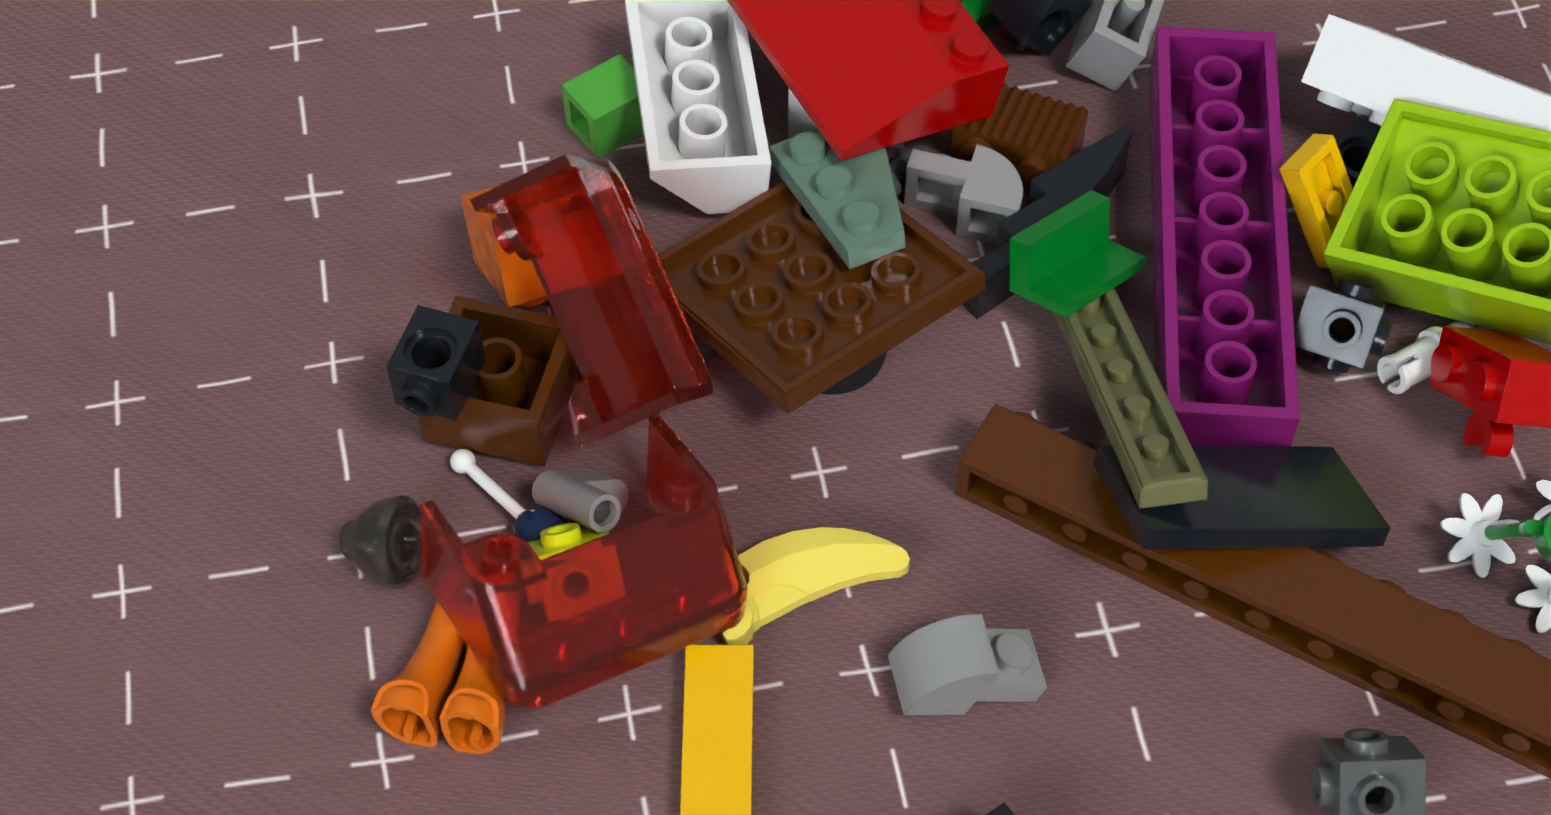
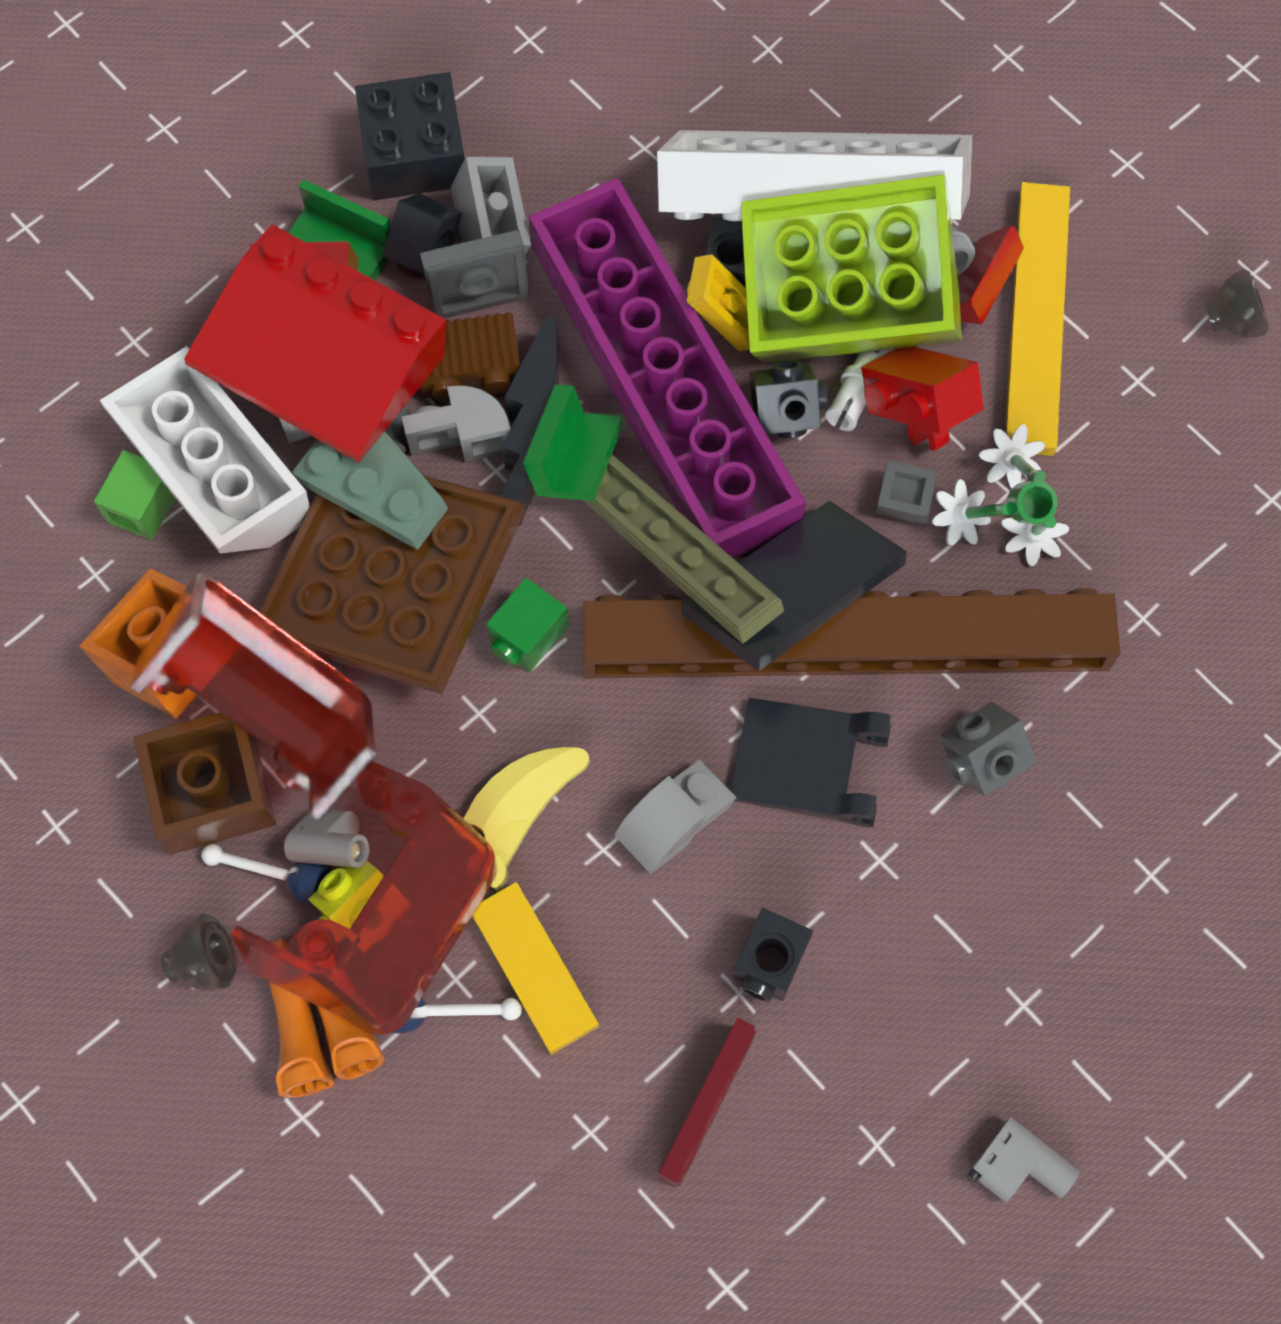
camera: 30 degrees left, 15 degrees up
black brick [386,305,486,421] -> none
none -> white hinge [387,988,522,1034]
none -> dark grey tile [420,230,530,318]
none -> green brick [486,578,569,672]
none -> black flag [730,698,891,828]
none -> dark grey plate [875,460,938,525]

